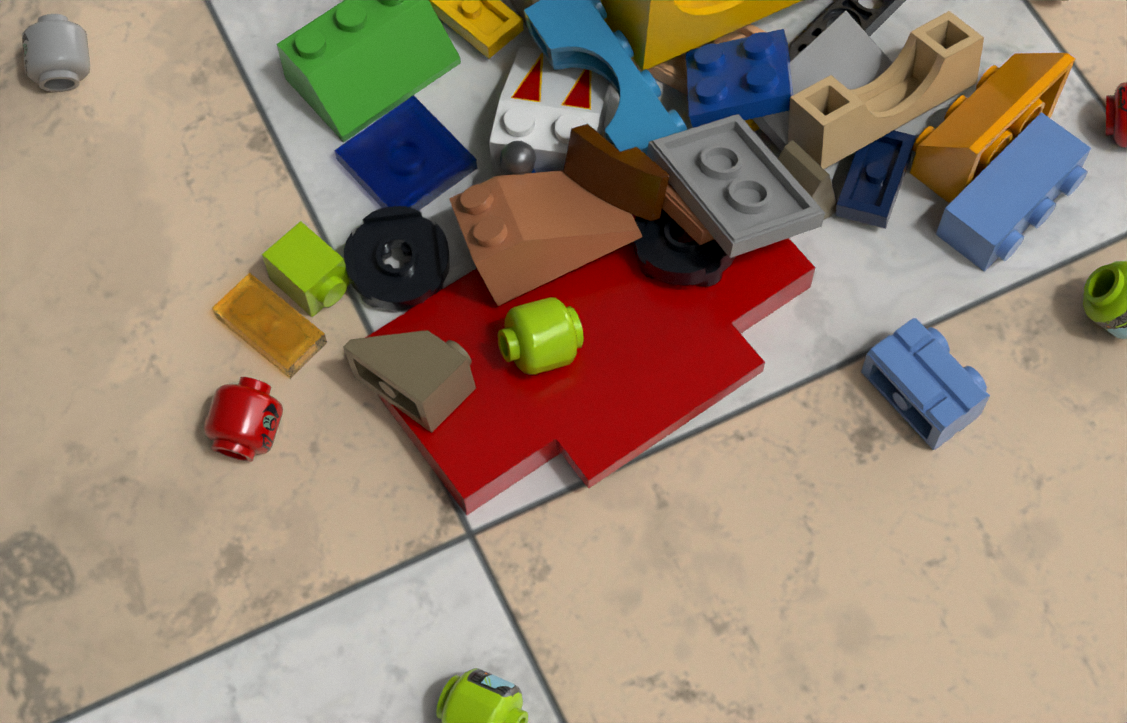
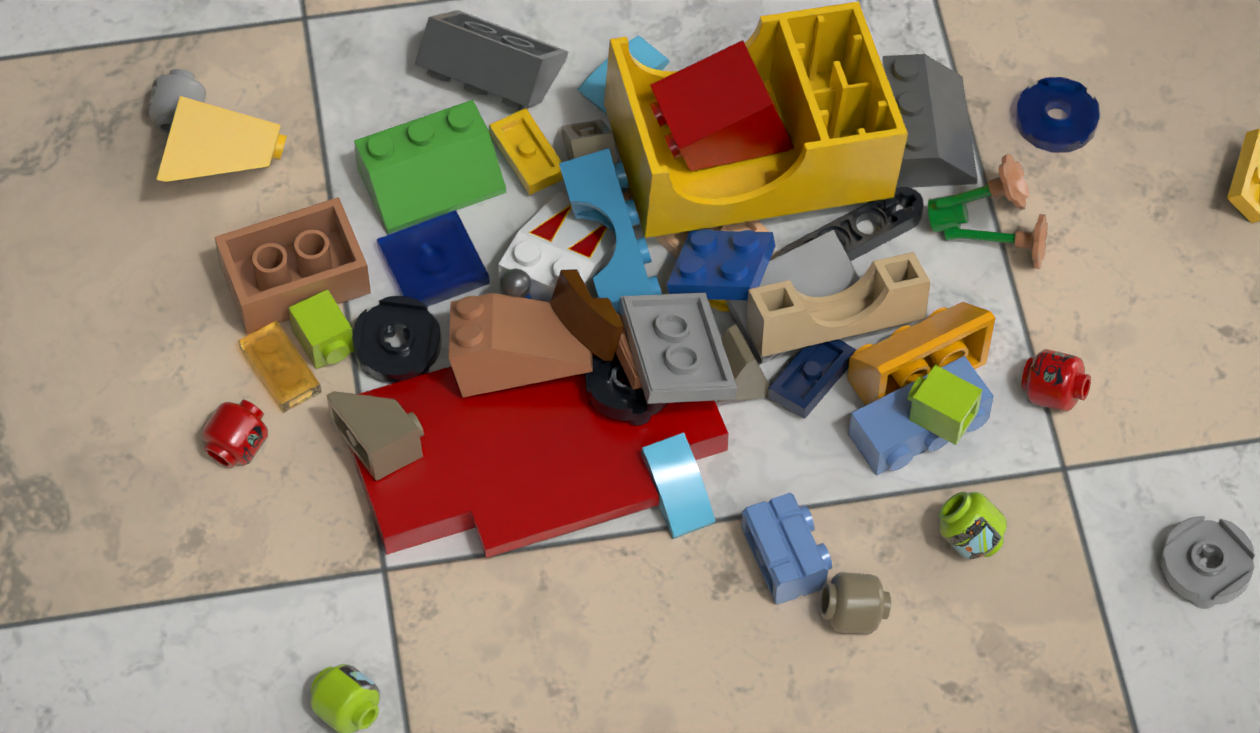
camera: 15 degrees right, 5 degrees down
lime head [498,297,584,375] -> none
none -> yellow slope [156,96,287,182]
none -> nougat brick [215,197,371,334]
none -> medium azure slope [641,433,716,539]
none -> dark tan head [820,572,891,634]
none -> lime brick [907,365,983,445]

